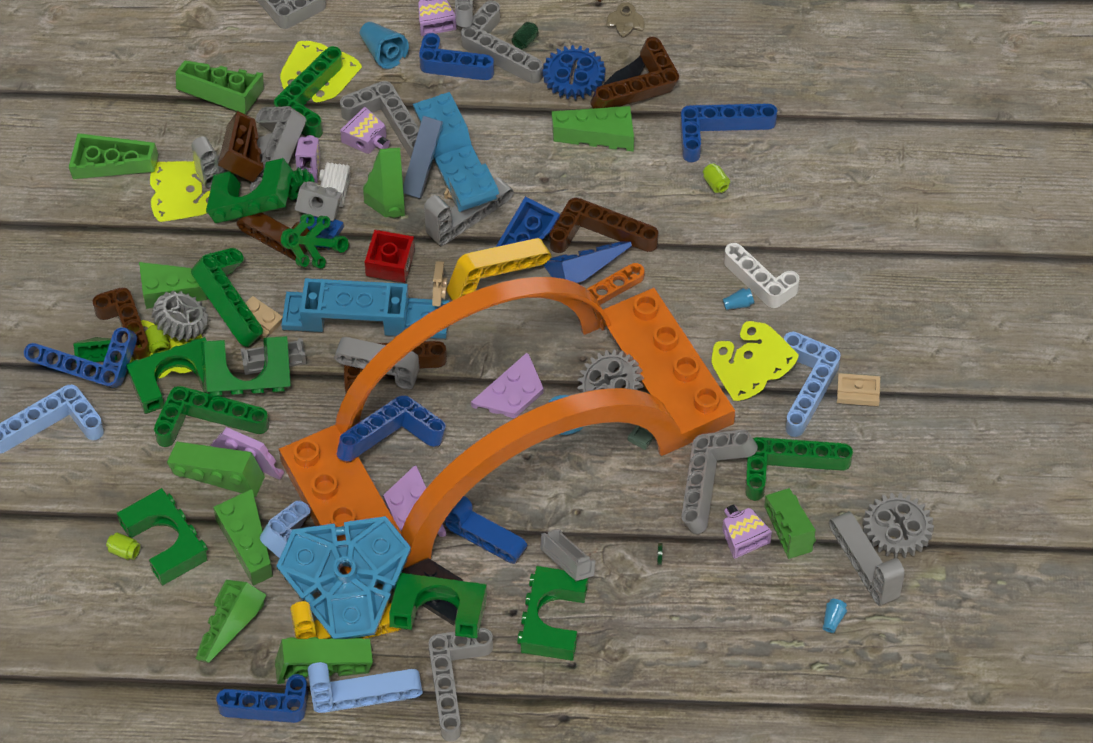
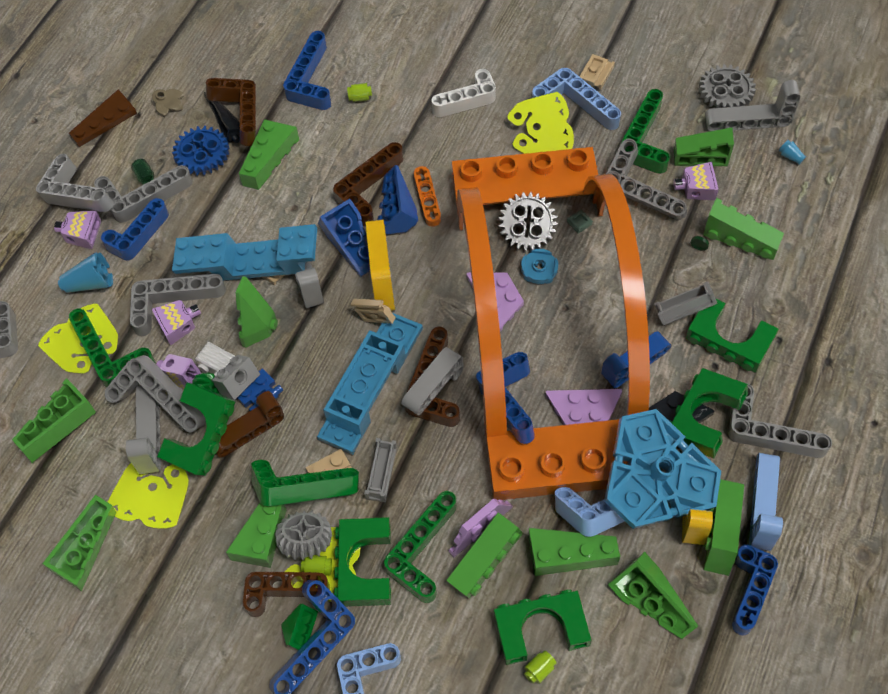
camera: 65 degrees left, 5 degrees up
green arch [201,336,291,396] -> none
reddish brown wedge [218,111,264,182] -> none
green plant [281,214,349,269] -> none
red brick [364,229,415,283] -> none
sand blue tile [403,116,443,198] -> none
dark azure cone [723,288,754,310] -> none
none -> bright green wedge [703,198,784,260]

